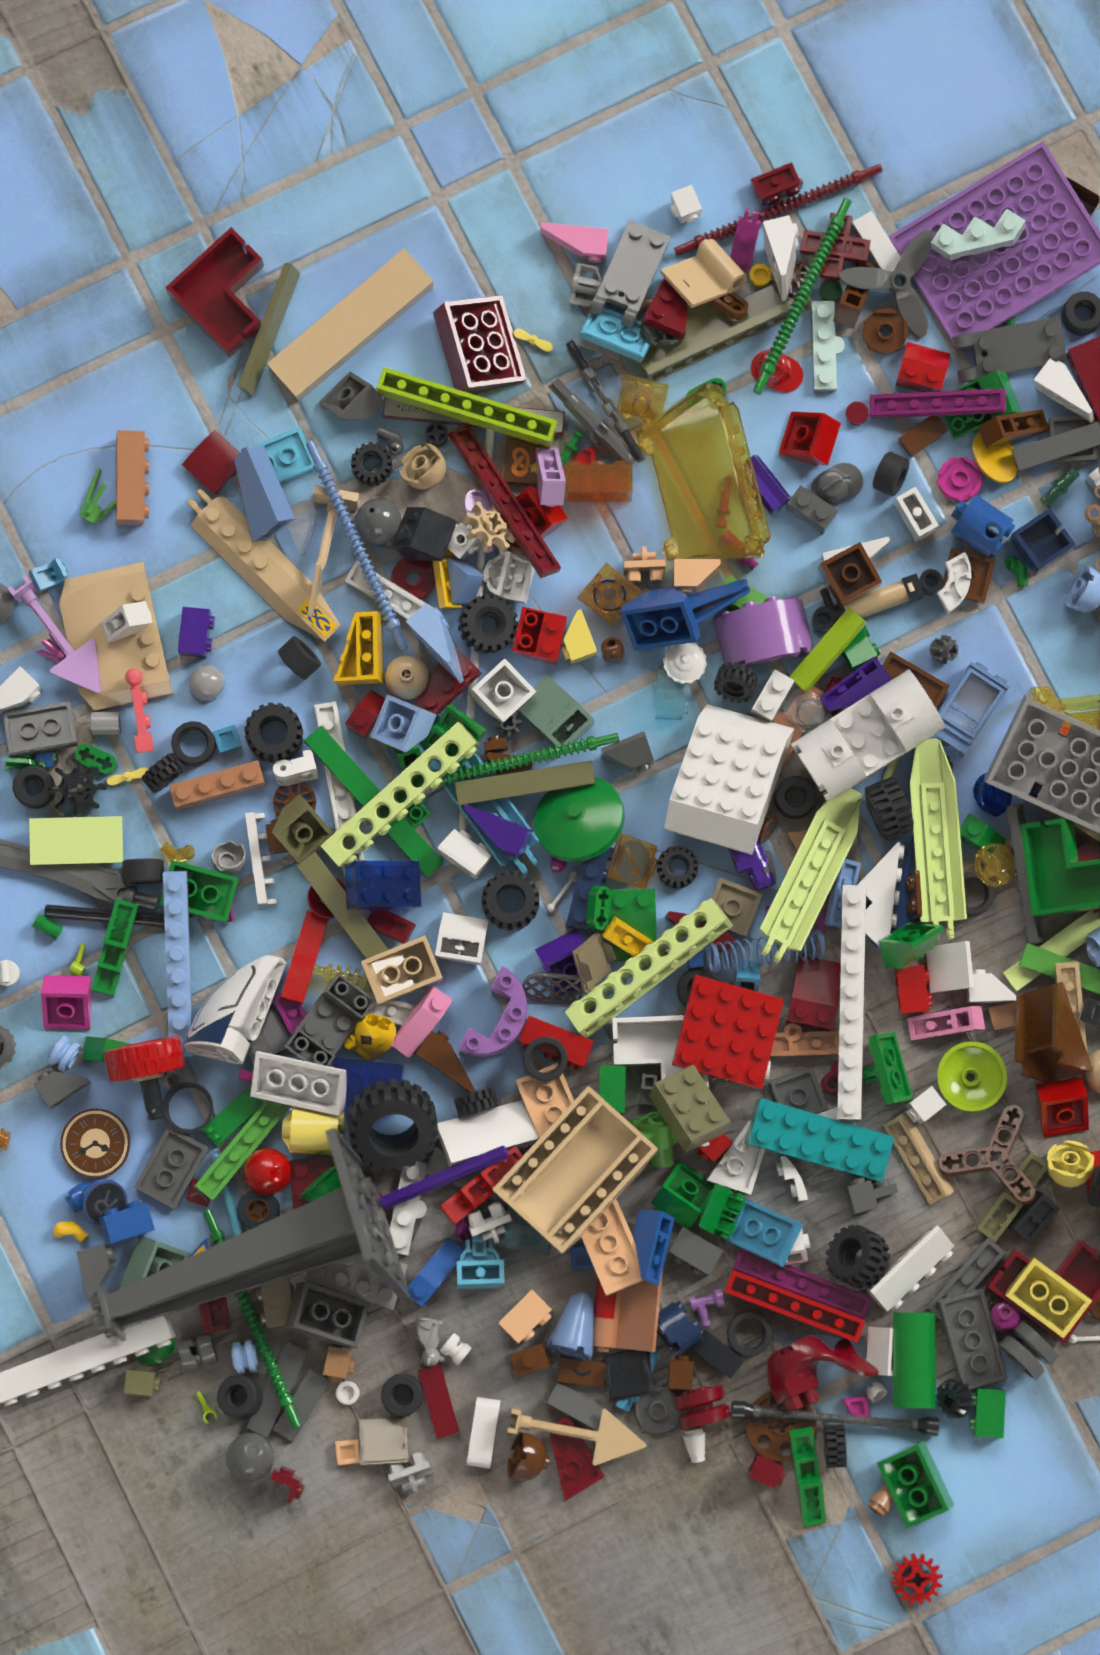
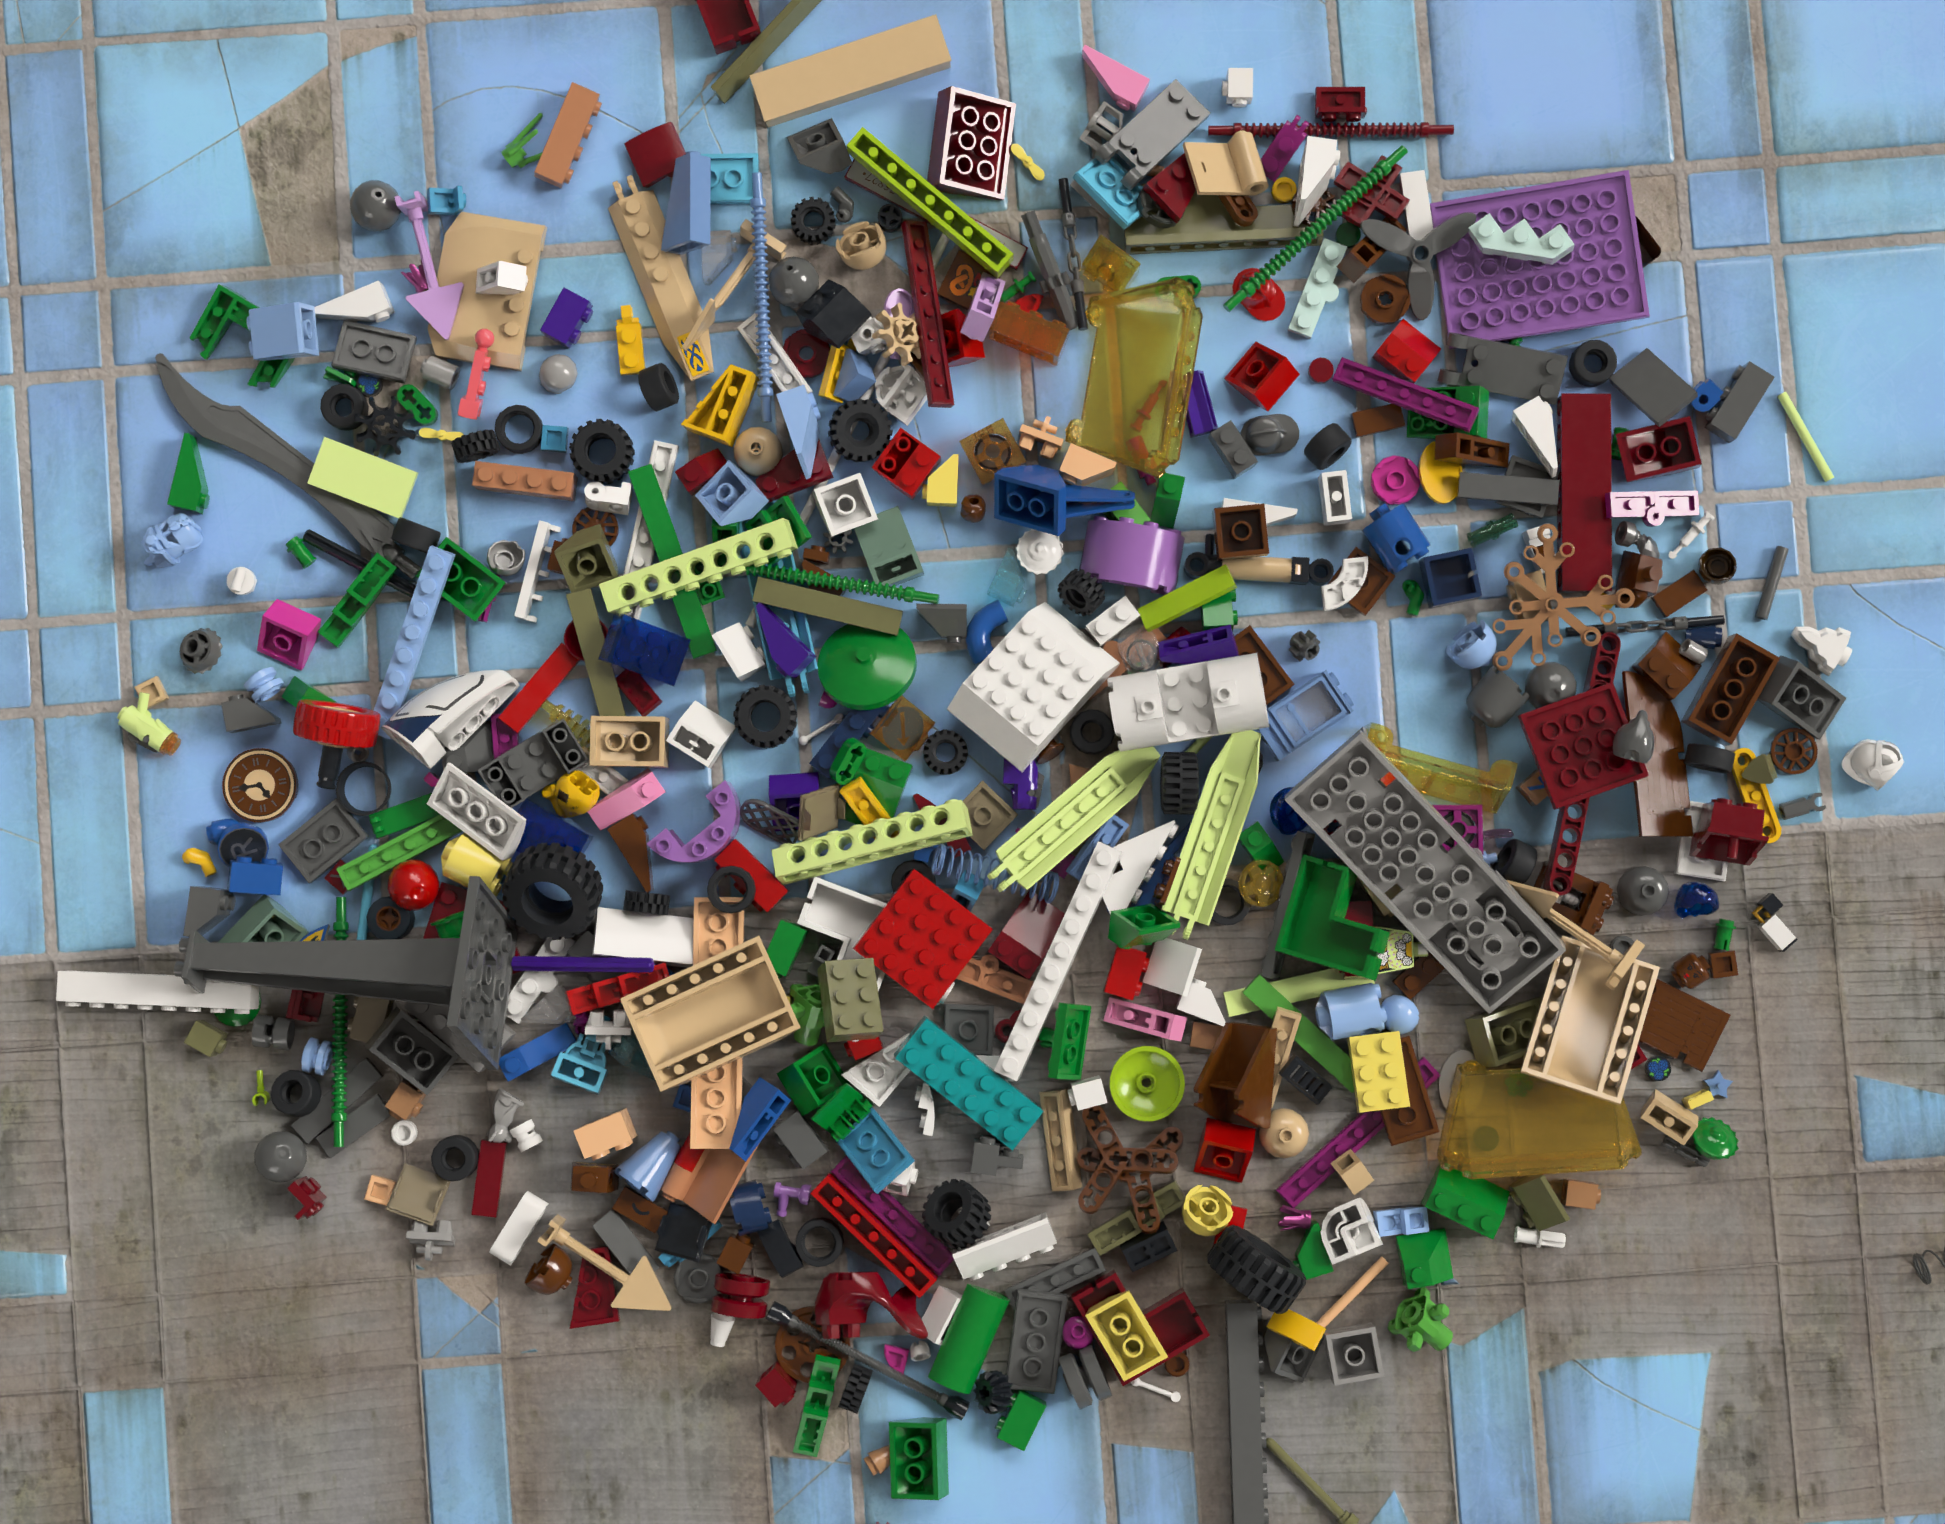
camera: 30 degrees right, 5 degrees up
lime hand [70,944,86,976] -> none
clear yellow arm [160,842,195,862] -> none
none -> yellow hinge [616,305,646,376]
none -> blue cylinder [966,600,1008,665]
none -> reddish brown piece [1078,1105,1178,1214]
none -> green slope [1150,472,1185,529]

